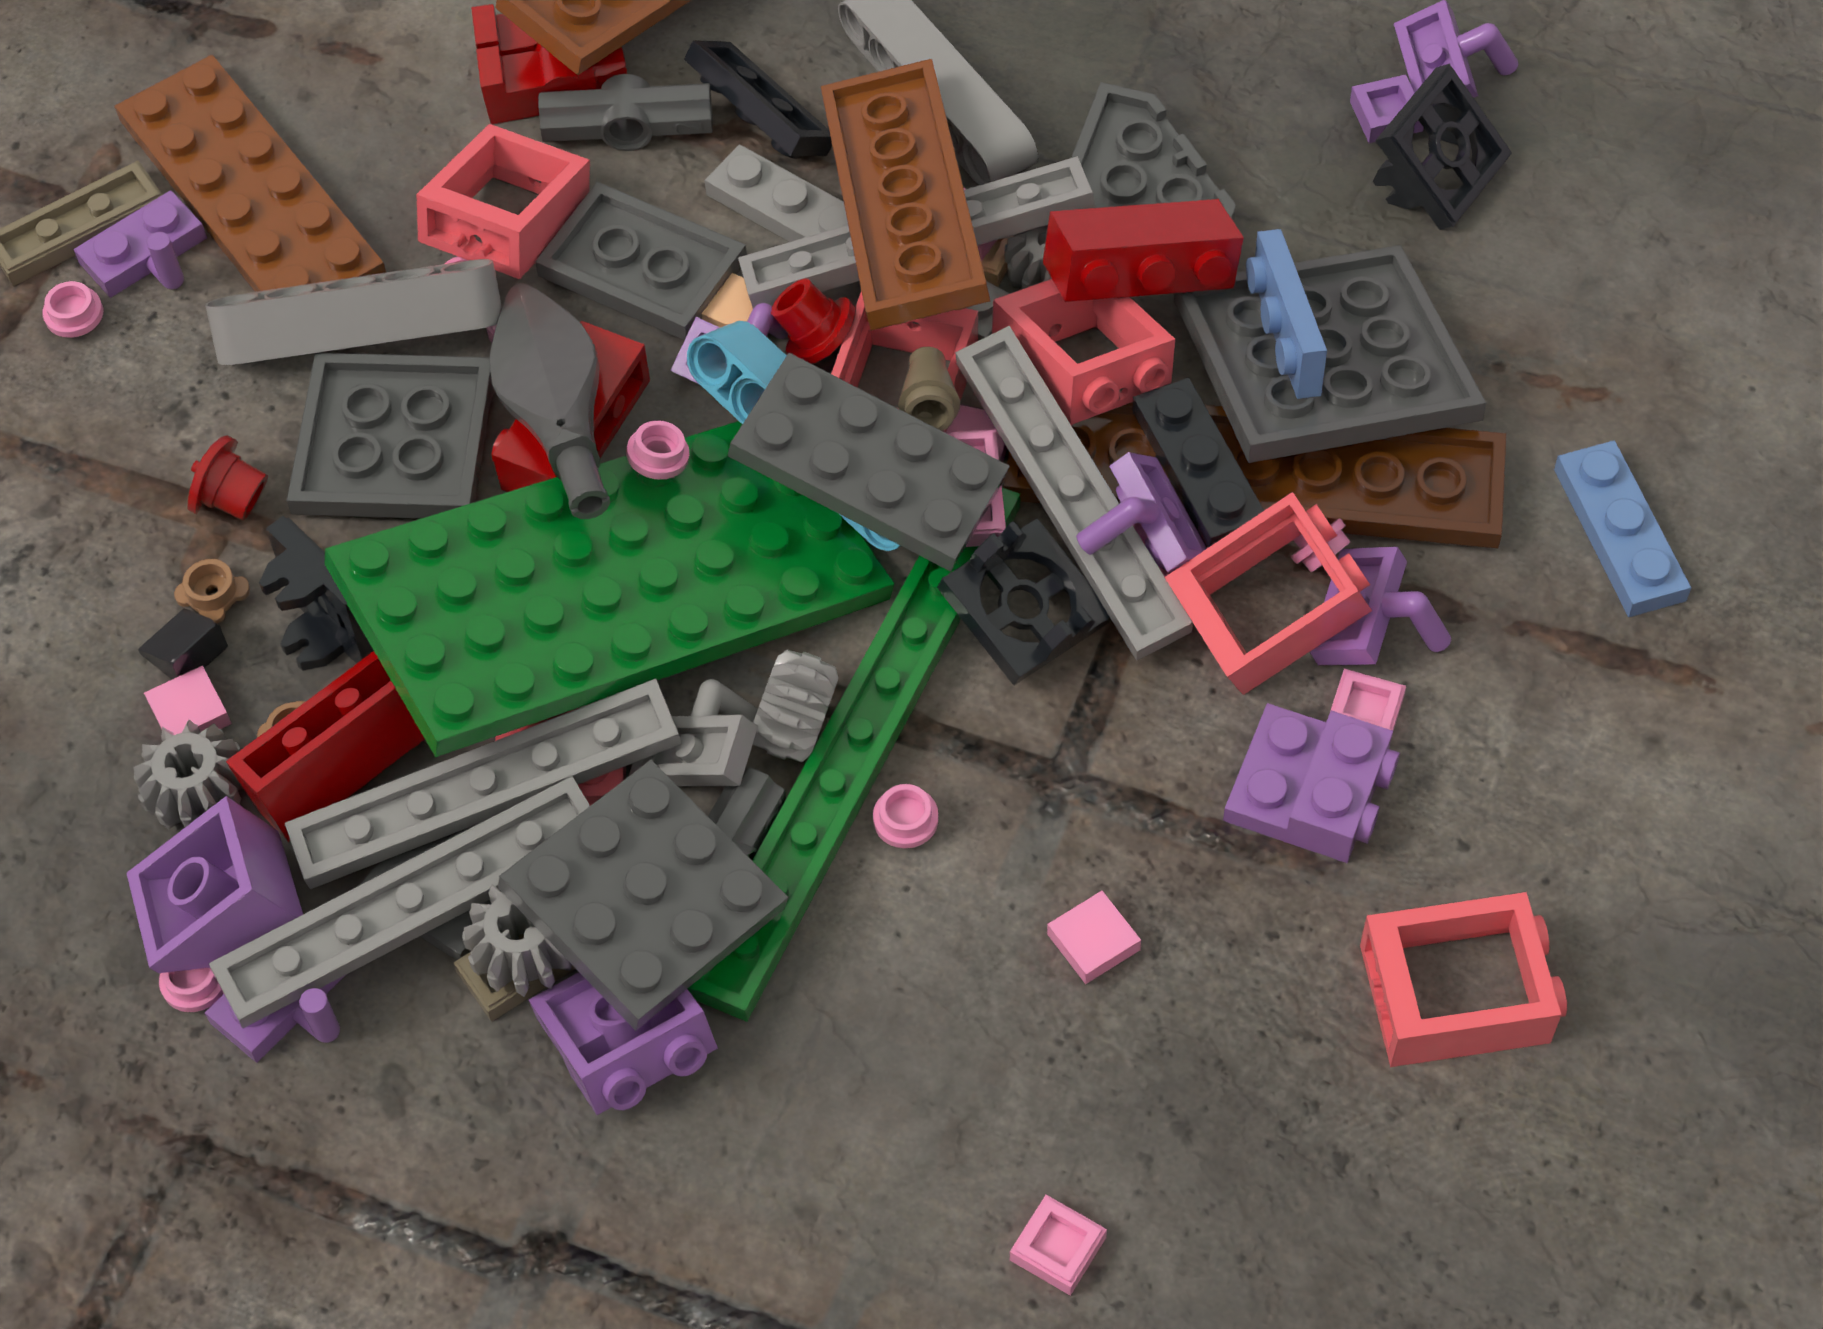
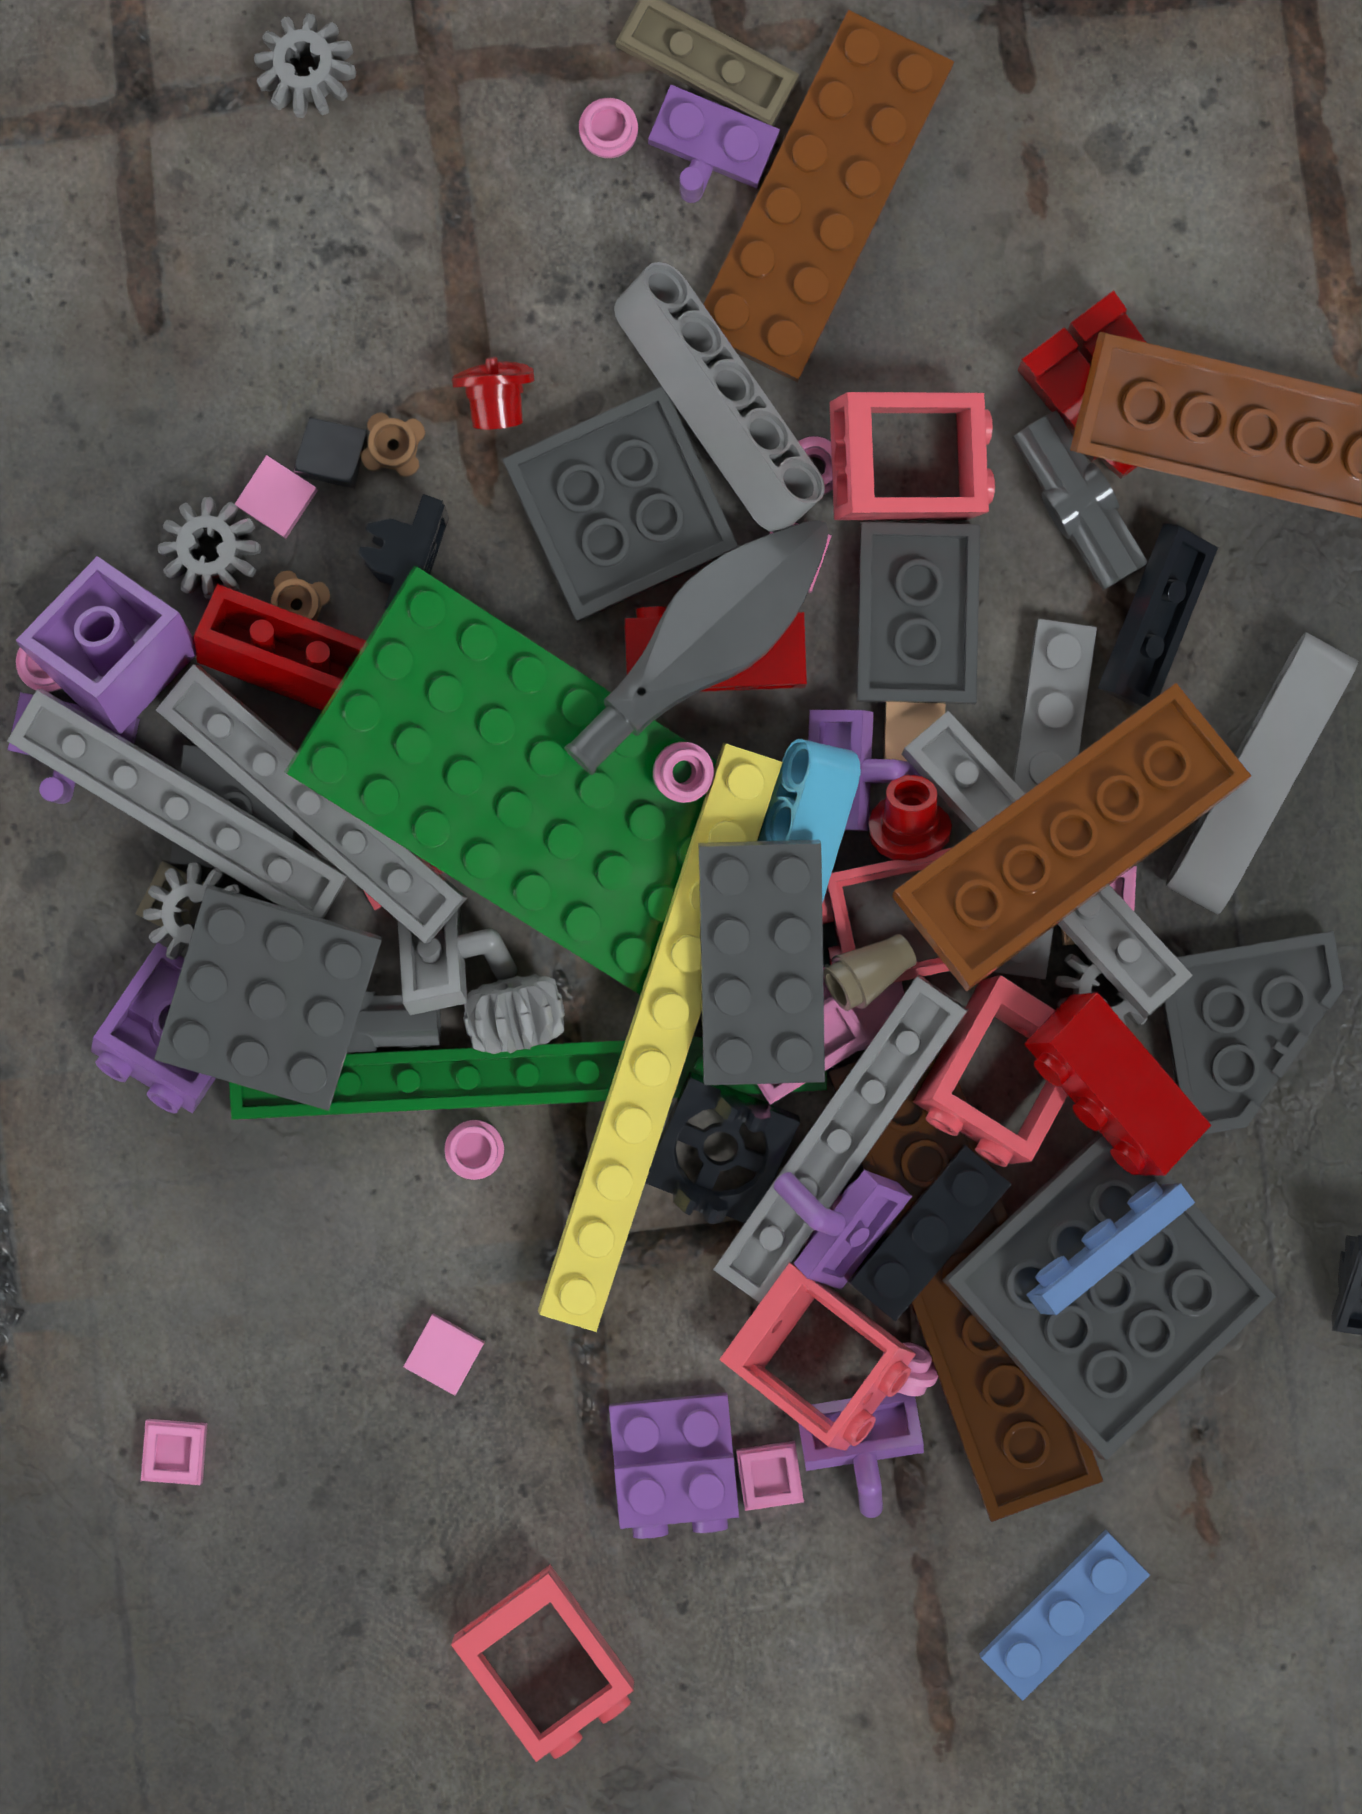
camera: 55 degrees right, 30 degrees up
none -> light yellow plate [538,743,783,1332]

